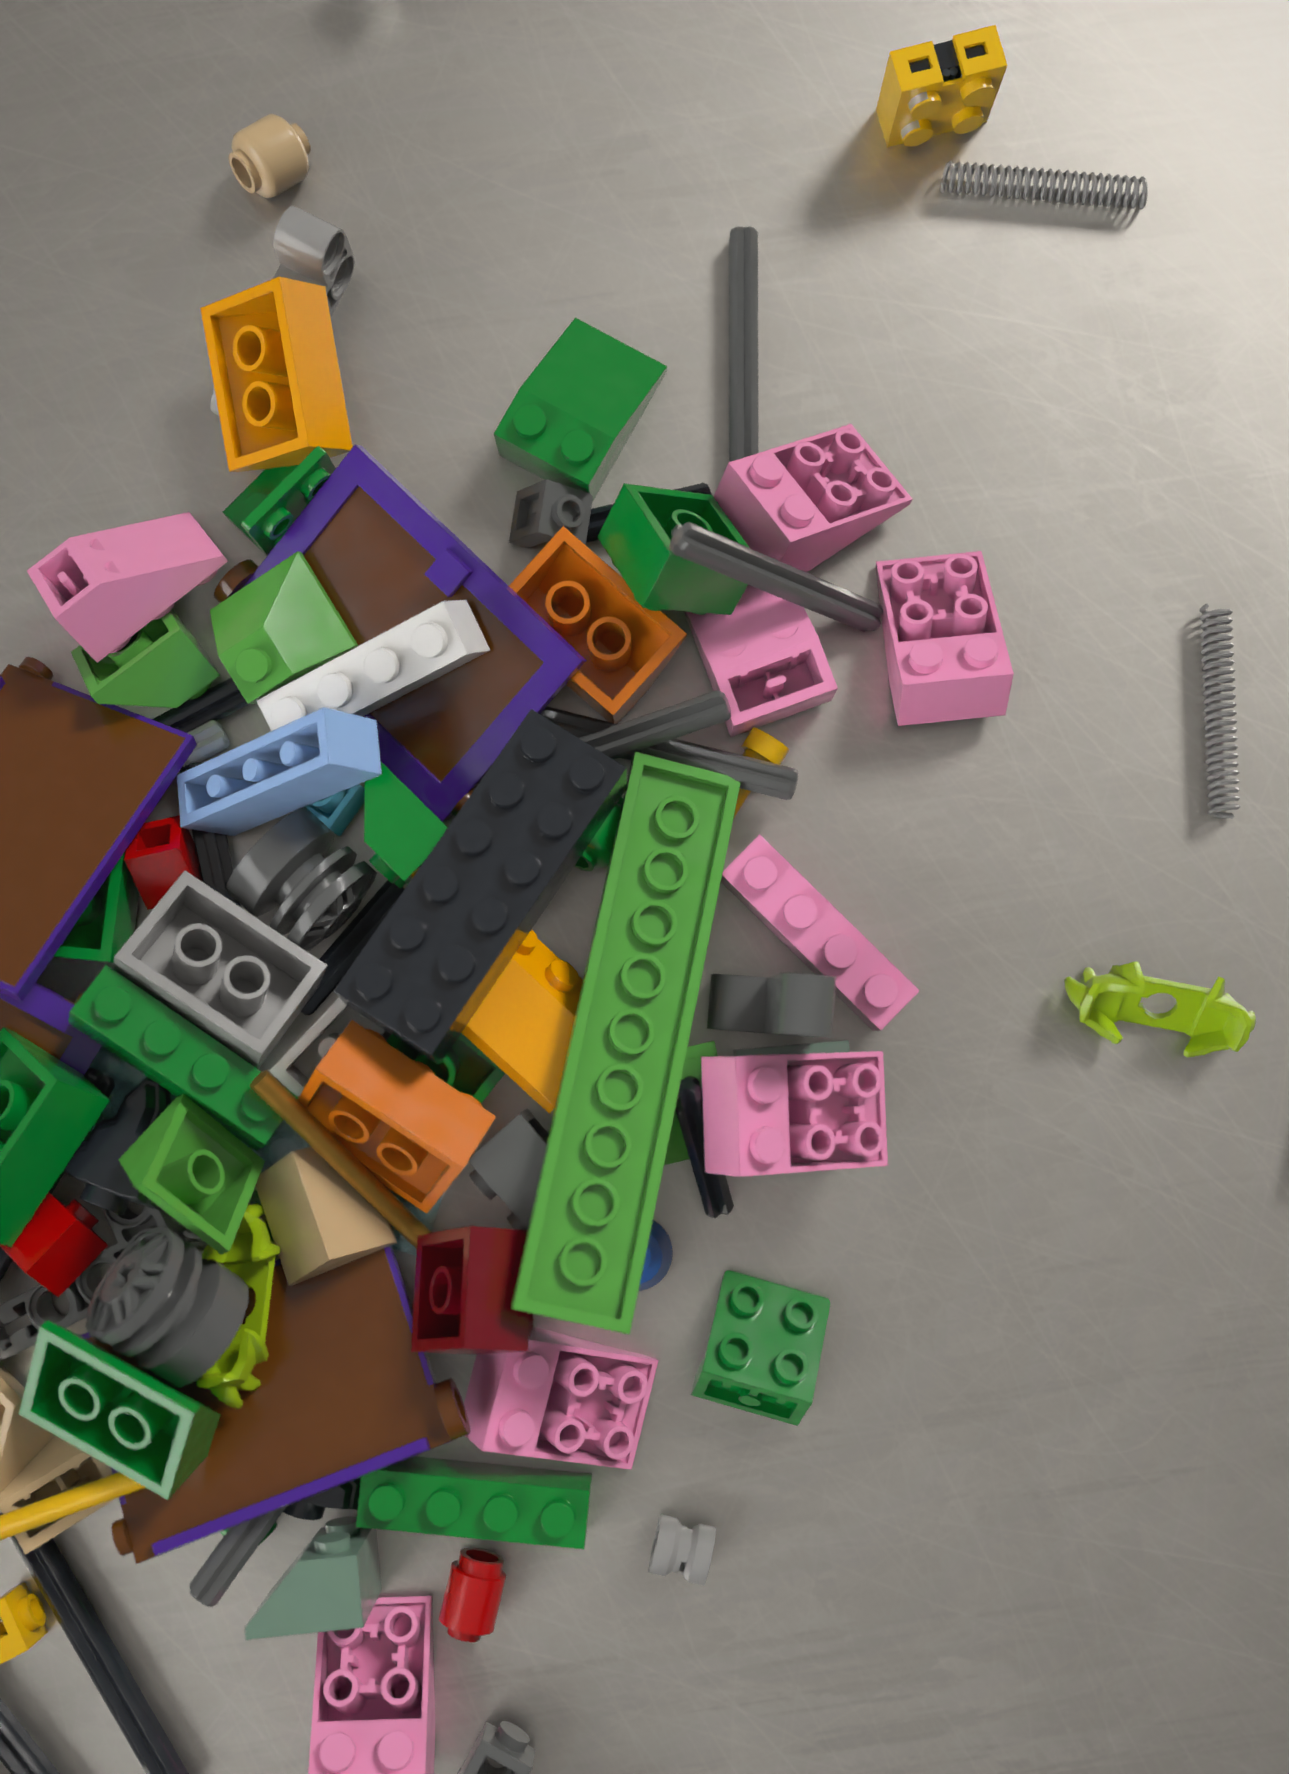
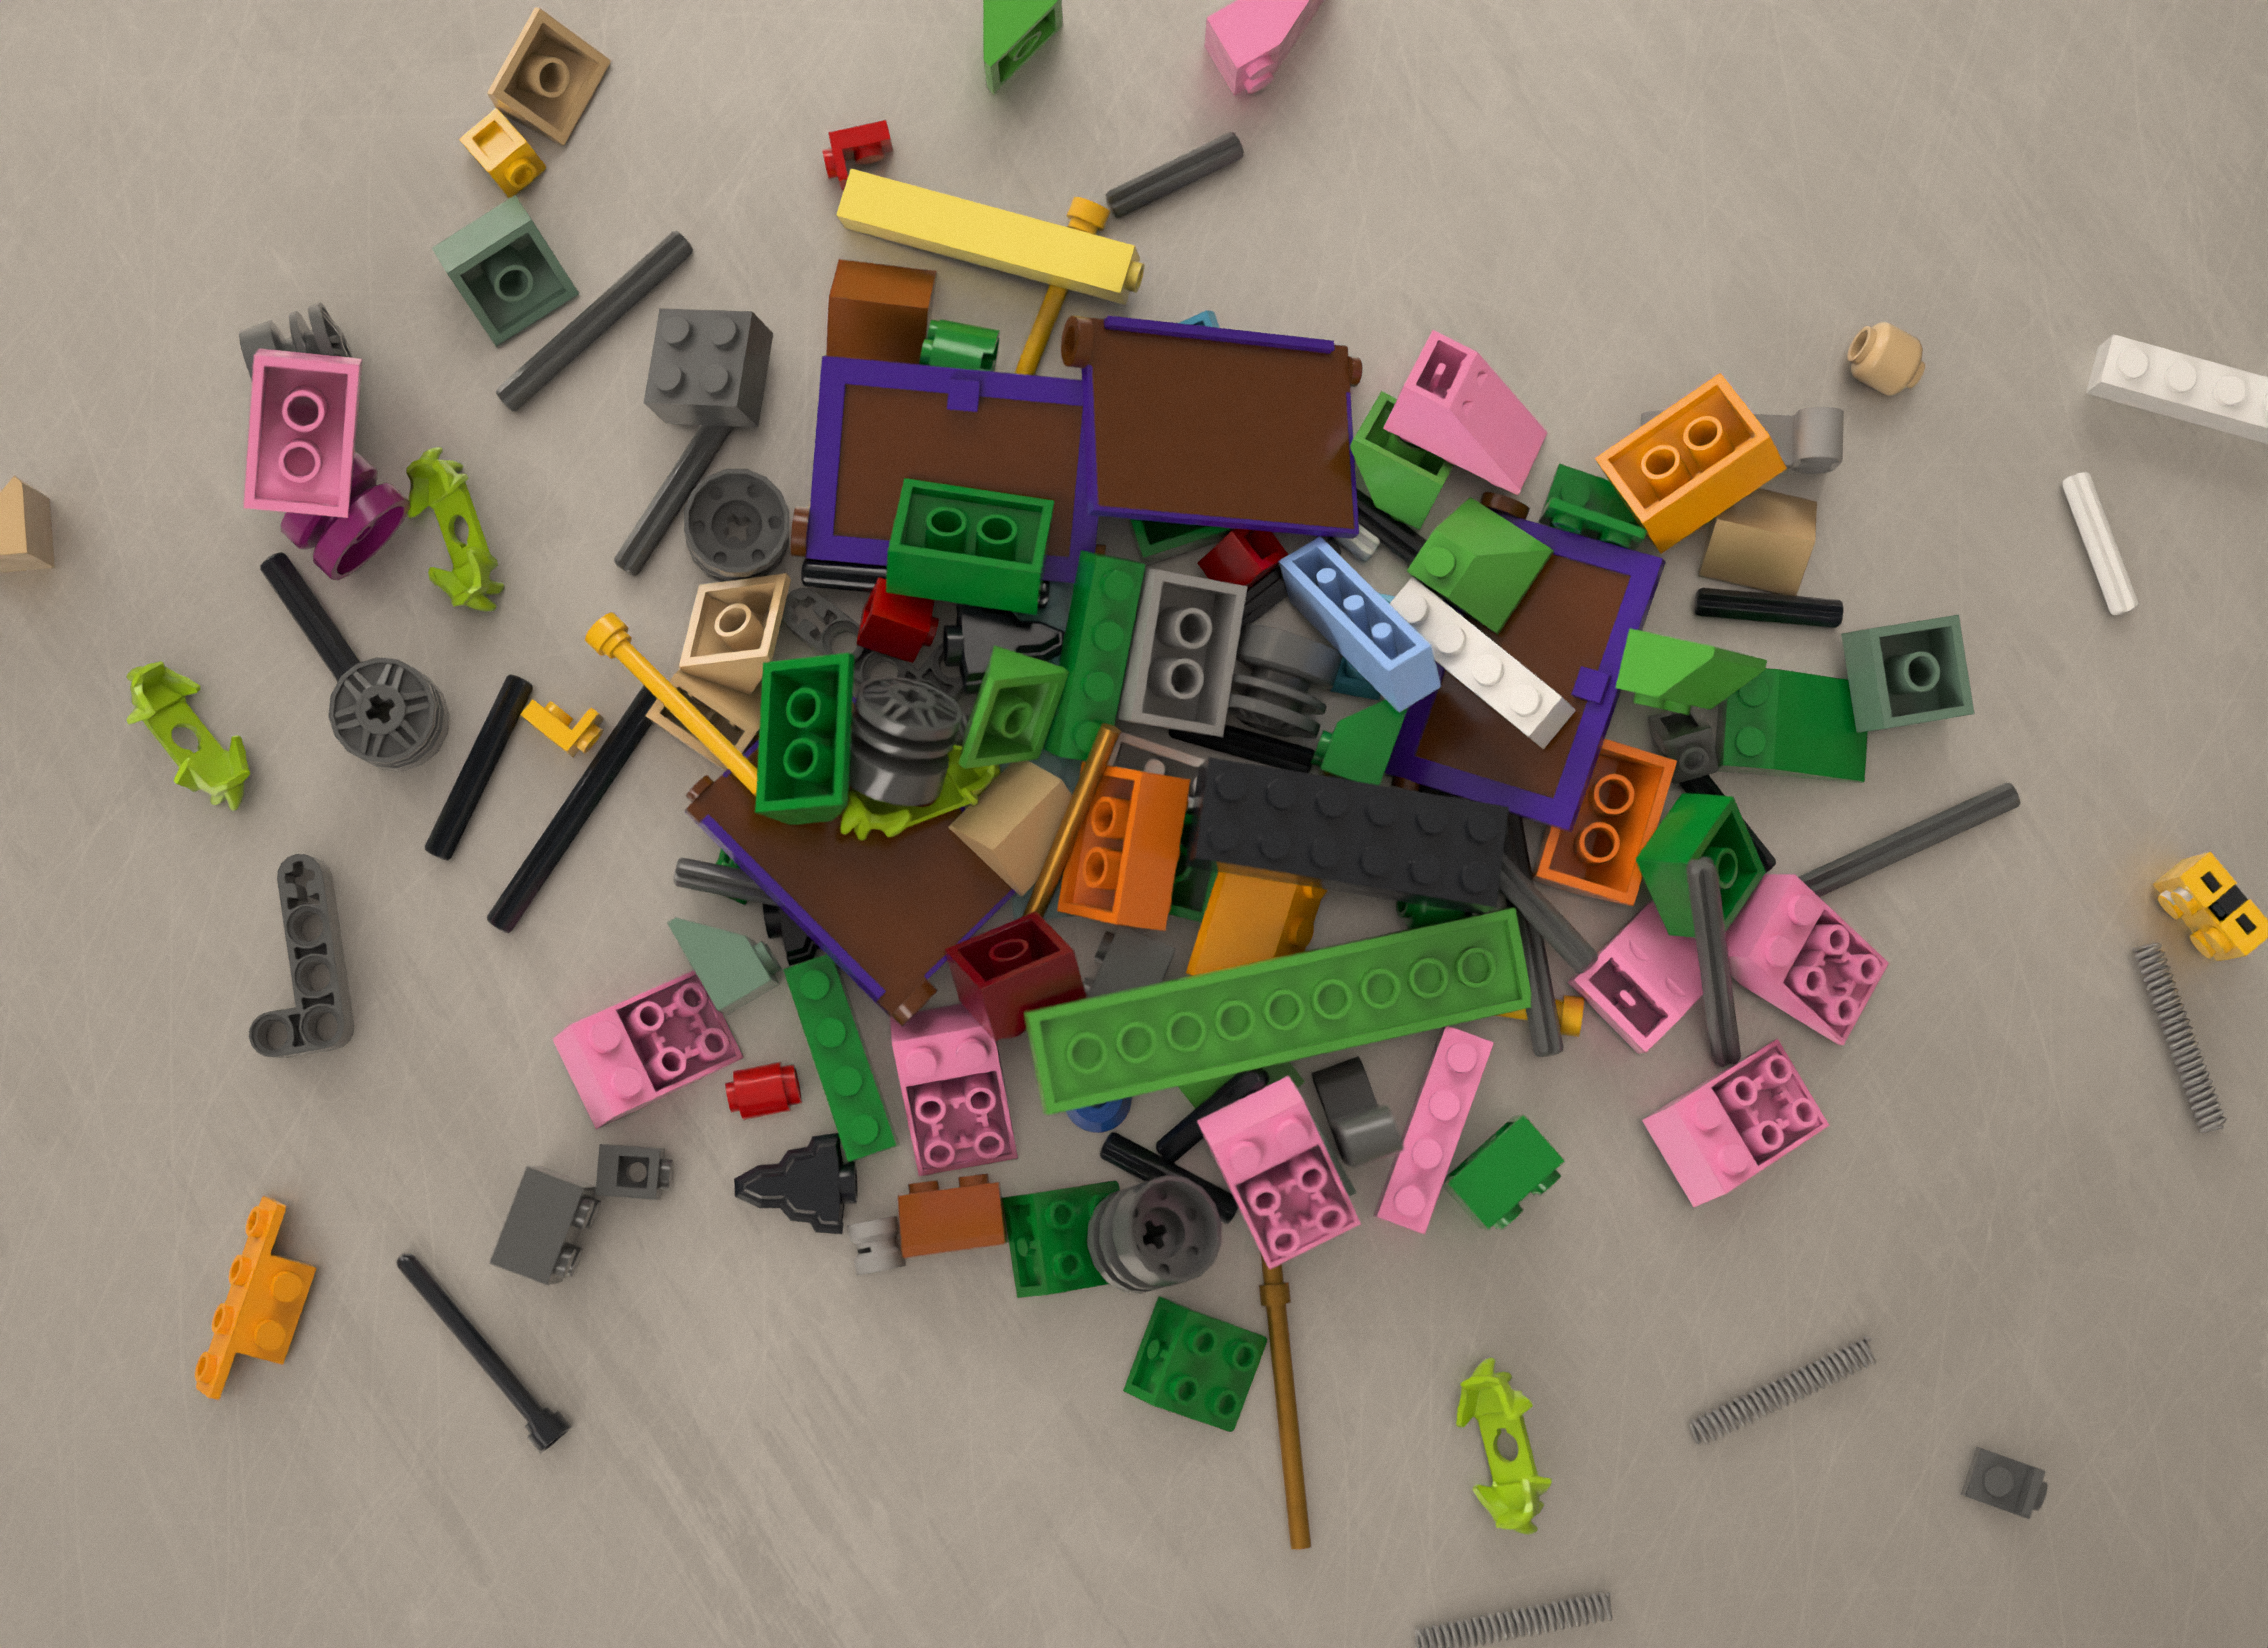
camera: 60 degrees right, 0 degrees up
none -> black rock [734,1133,858,1234]
none -> dark orange slope [898,1173,1008,1258]
none -> dark grey wheel [1087,1175,1222,1294]
none -> black axle [1100,1132,1239,1224]
none -> green bracket [1123,1296,1267,1432]
none -> pearl gold bar [1259,1252,1311,1549]
none -> green brick [1442,1115,1565,1230]
none -> bright green slope [1616,629,1767,715]
none -> black axle [1694,588,1844,628]
none -> tan slope [1698,488,1817,596]
none -> sand green brick [1841,615,1975,732]
none -> white axle [2062,472,2139,615]

